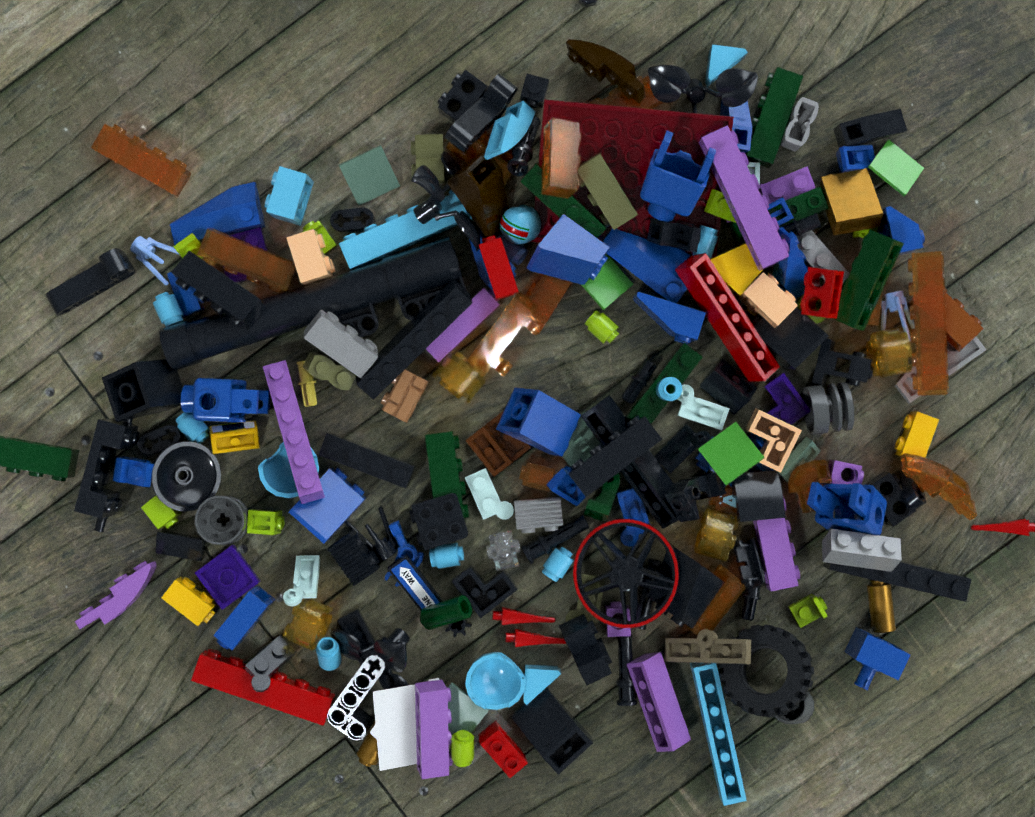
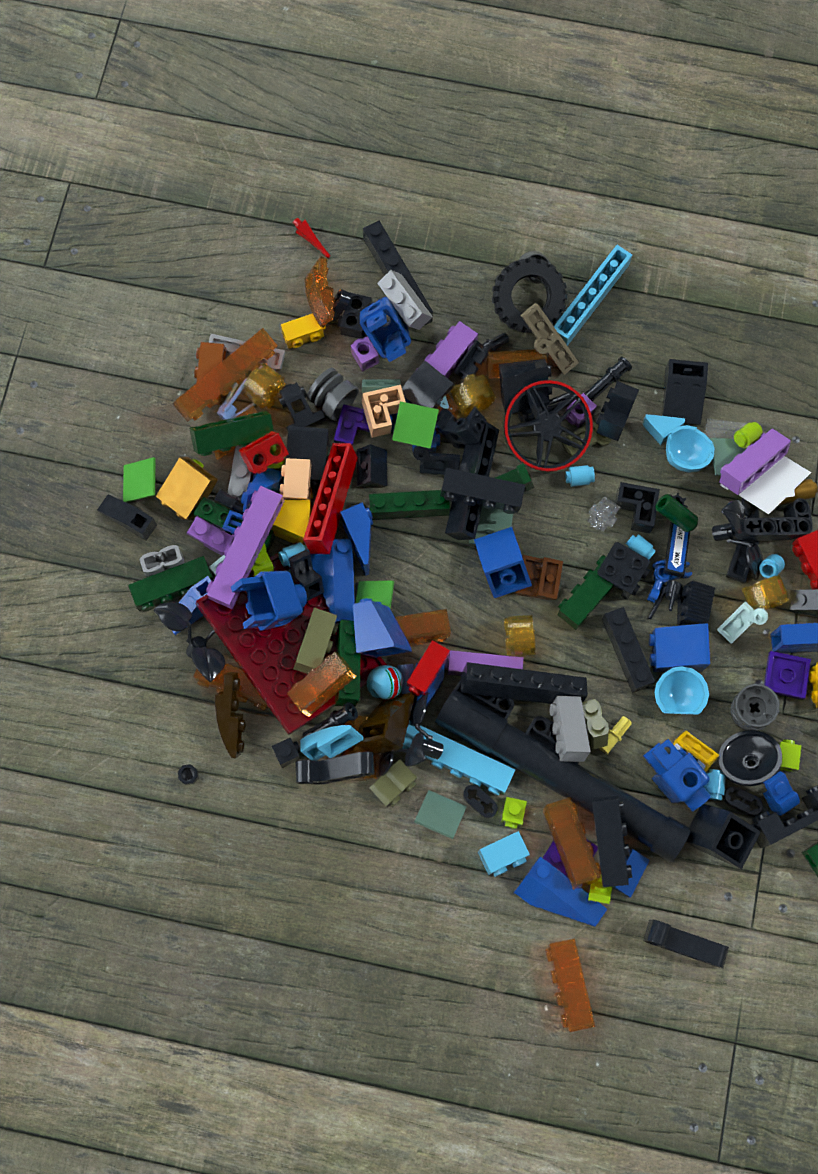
camera: 135 degrees left, 15 degrees down
light blue plant [130,236,179,285] -> none
medium azure brick [153,292,184,327] -> none
black slope [156,530,206,561] -> none
lime bracket [247,509,285,535] -> none
medium lavender brick [263,360,325,504] -> none
light nougat brick [286,229,336,285] -> none
medium nougat brick [381,369,429,423] -> none
black brick [437,70,488,123] -> none
light aqua hinge [465,468,514,520] -> none
clear orange brick [467,292,545,377] -> none
red brick [478,720,528,778] -> none
red piece [492,607,556,625] -> none
red piece [505,629,566,647] -> none
light grey brick [514,496,563,533] -> none
clear orange brick [519,462,555,492] -> none
black pin [521,515,590,564] -> none
blue slope [546,466,586,506] -> none
lime brick [585,310,619,344] -> none
blue hinge [616,488,650,547] -> none
black axle [622,359,657,404] -> none
medium lavender brick [627,652,691,752] -> none
medium azure brick [656,377,682,401] -> none
light aqua hinge [677,384,730,430] -> none
medium azure slope [705,45,748,86] -> none
clear orange brick [788,460,832,513] -> none
lime bracket [788,593,828,628] -> none
blue slope [836,145,875,173] -> none
blue brick [844,627,910,690] -> none
pearl gold brick [867,580,896,633] -> none
blue slope [877,206,925,255] -> none

